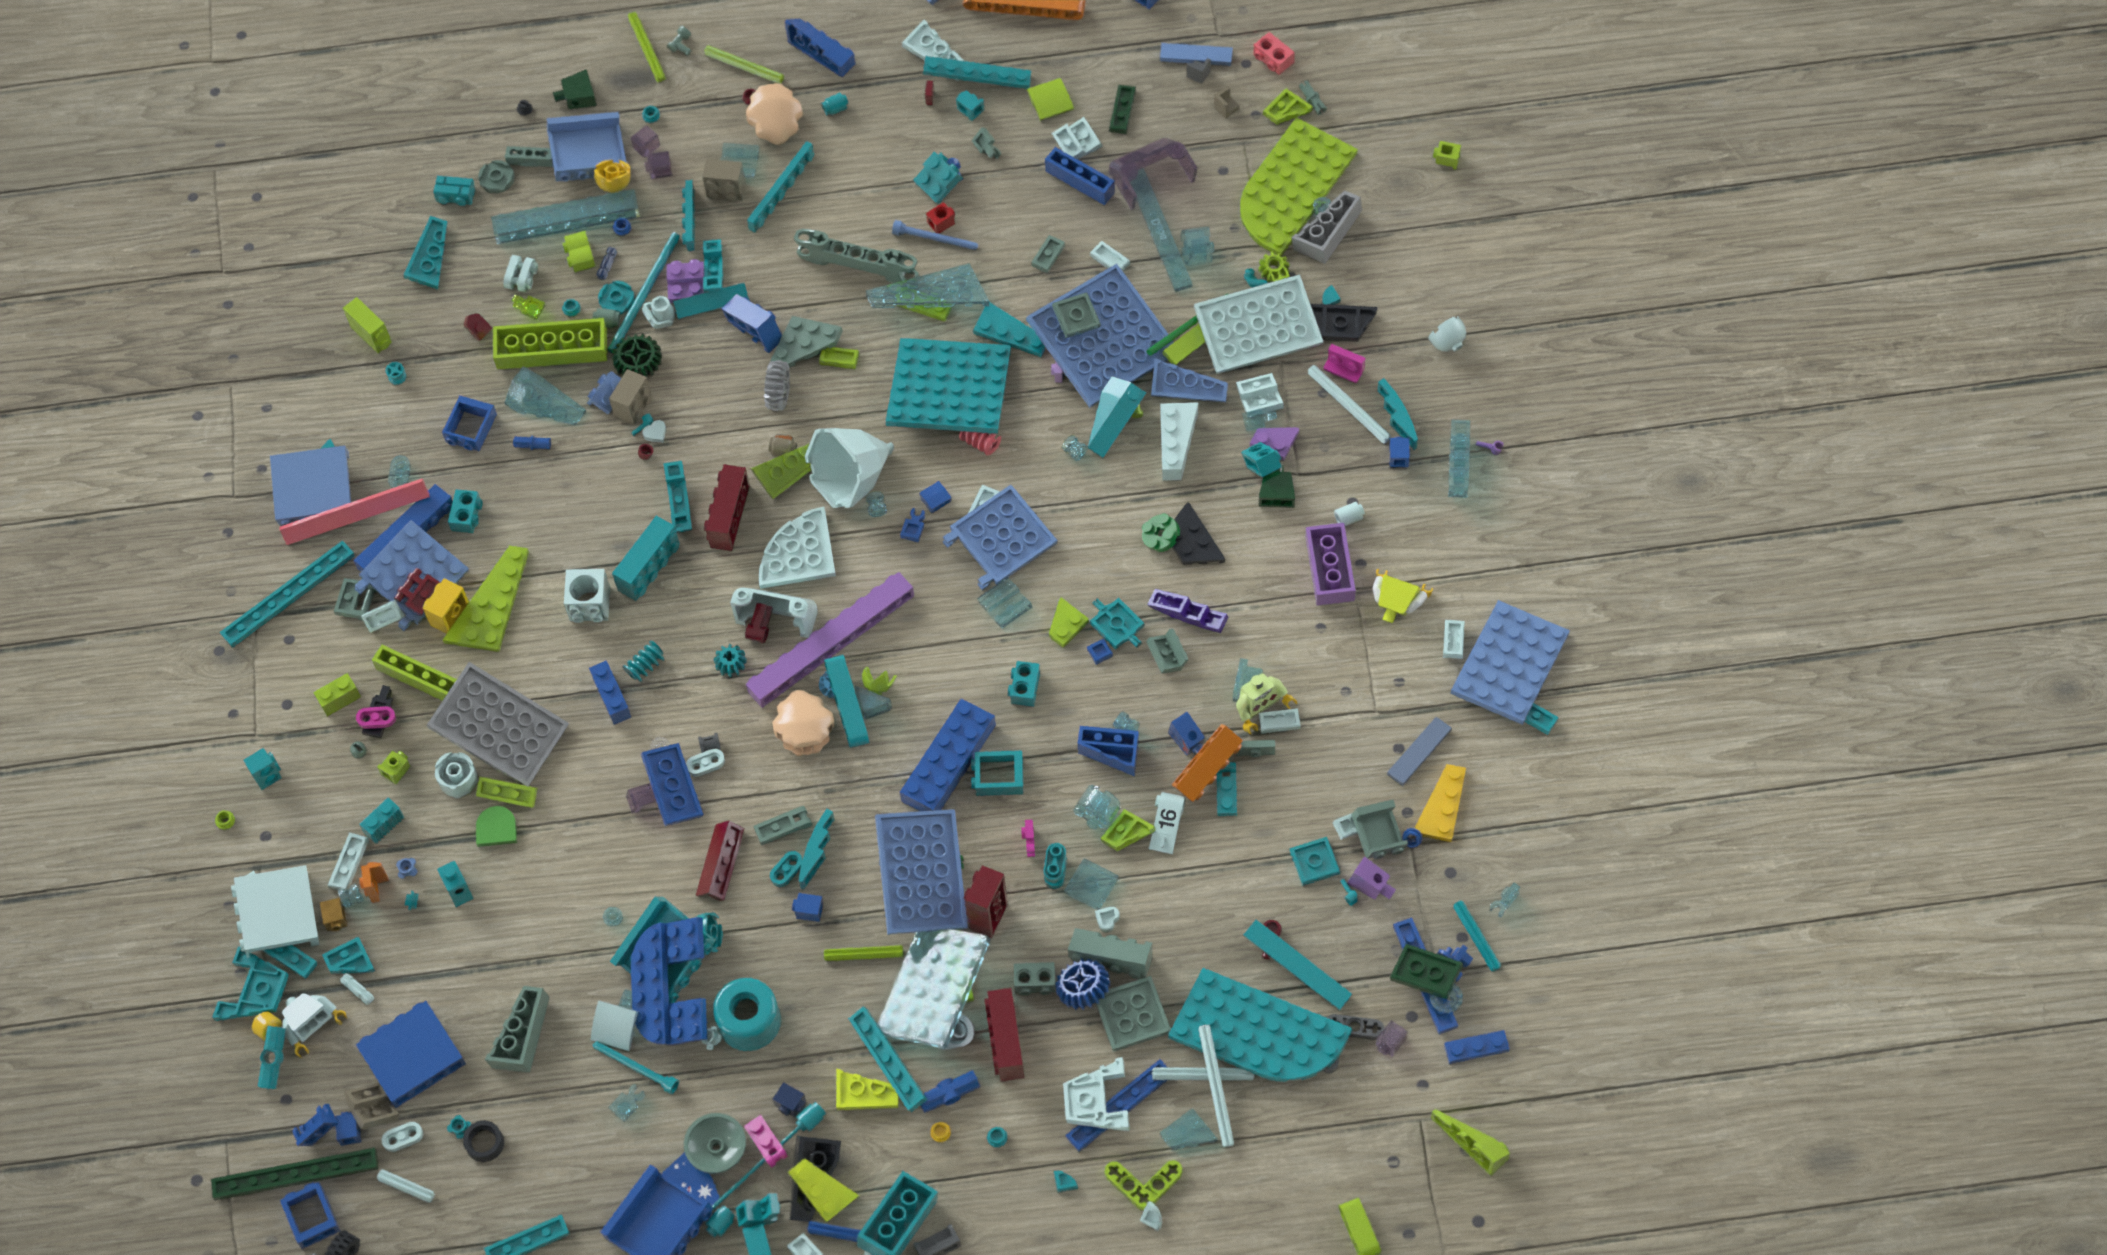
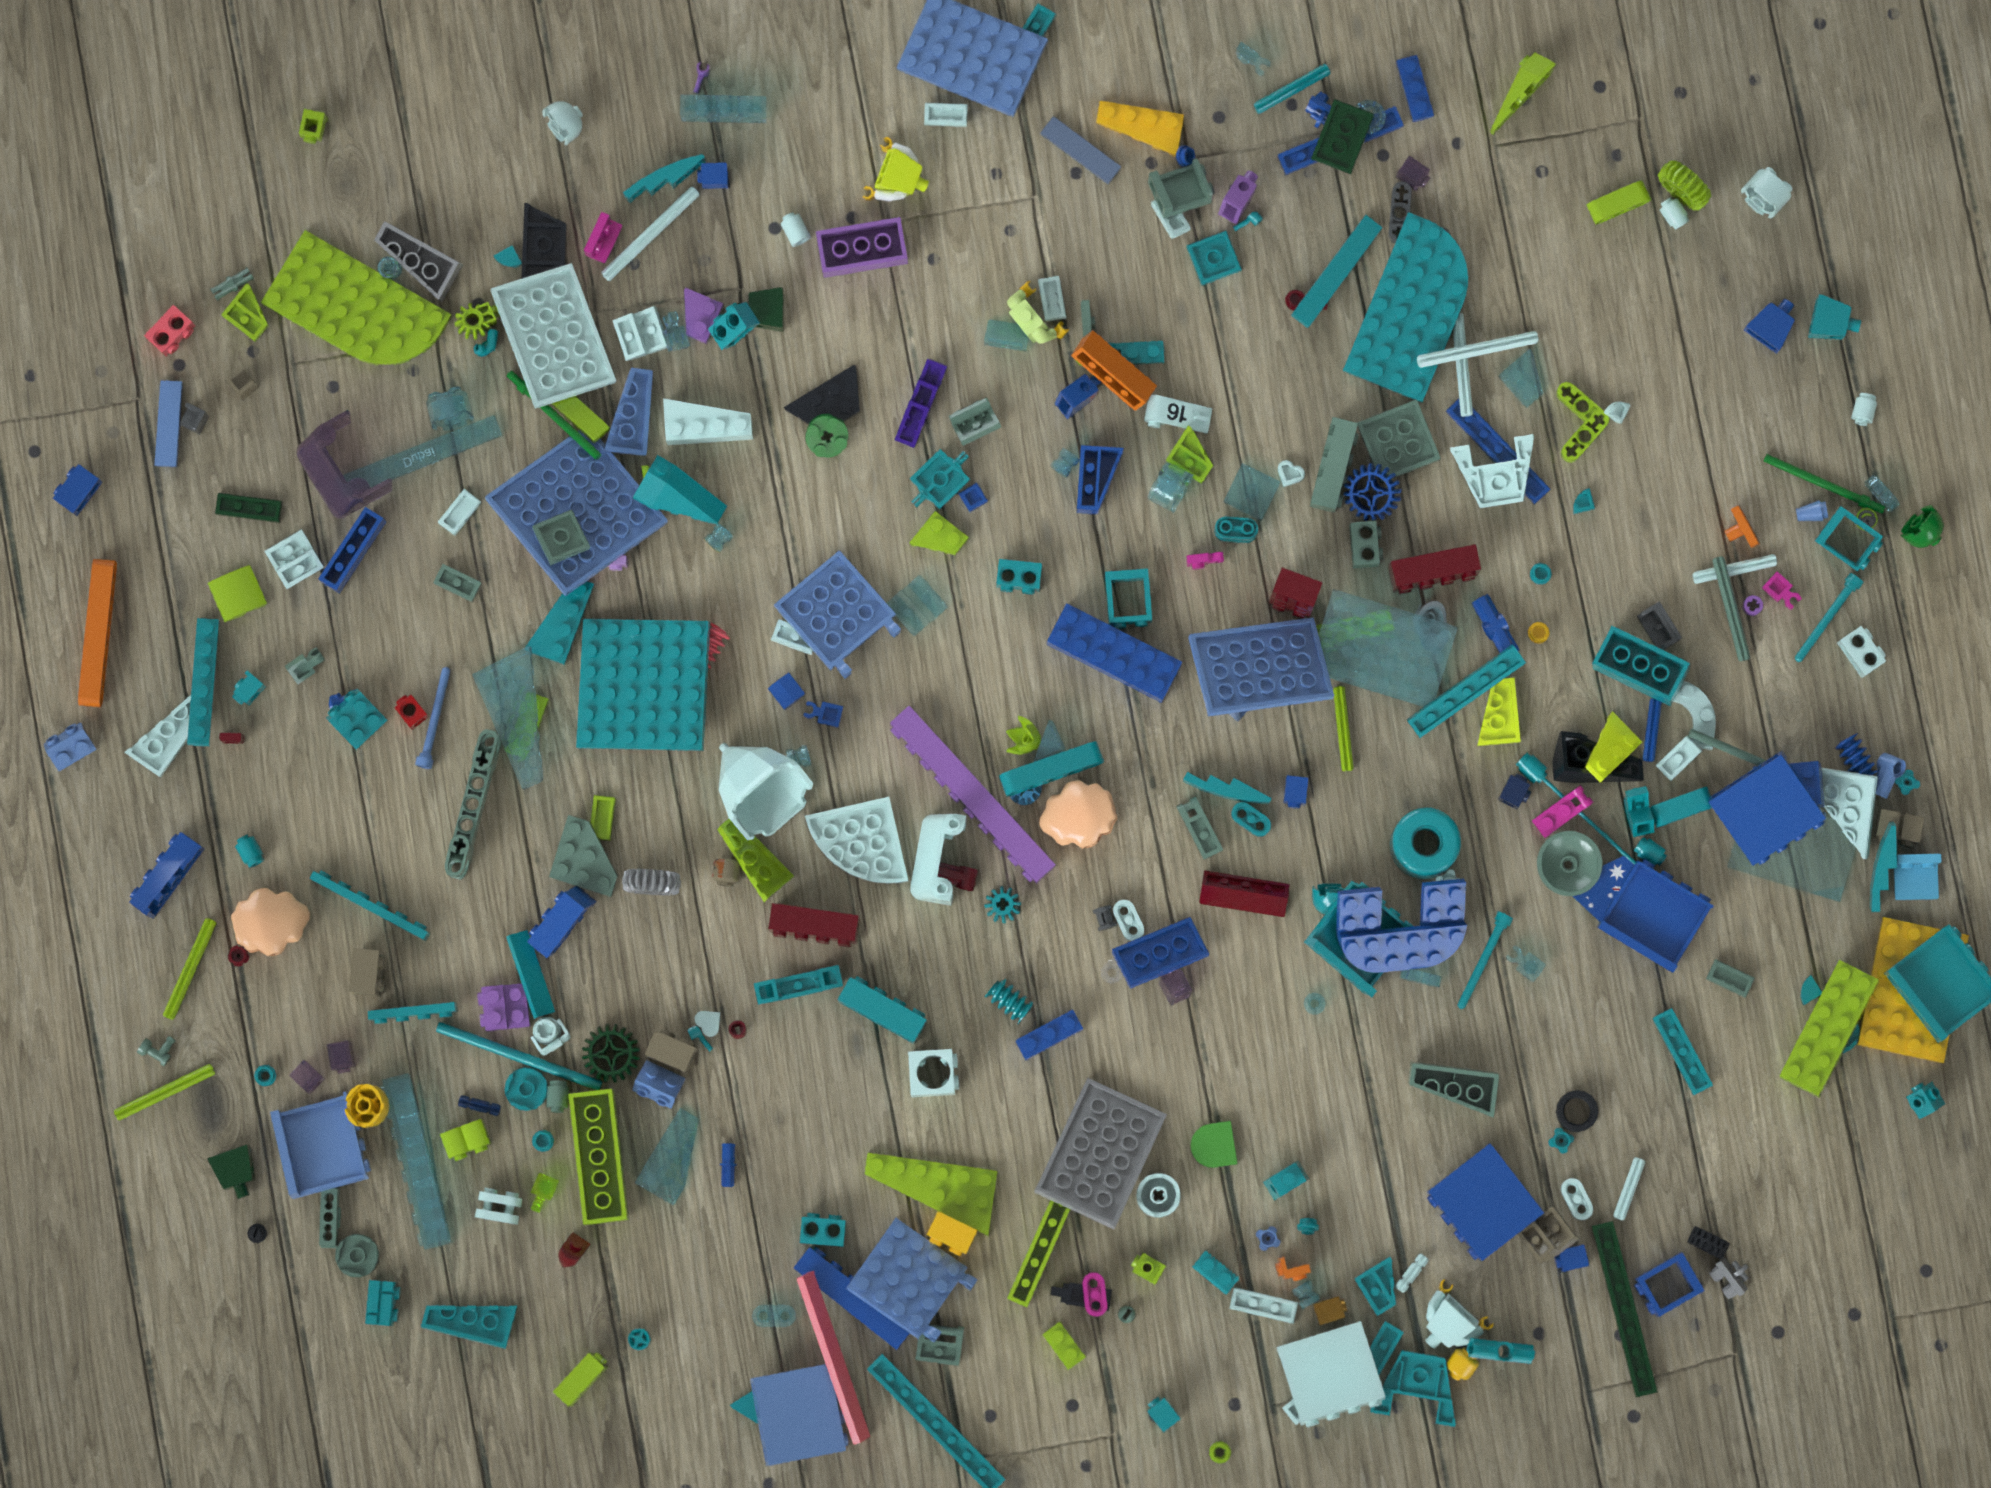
camera: 95 degrees left, 20 degrees up
blue hinge [292,1104,338,1146] -> none
light aqua plate [361,599,404,633] -> none
dark red plate [394,568,441,616] -> none
blue window [442,395,497,451] -> none
lime plate [476,776,538,808] -> none
light aqua slope [591,1001,638,1051] -> none
blue plate [613,218,631,236] -> none
teal slope [703,239,723,292] -> none
clear light blue slope [720,143,760,179] -> none

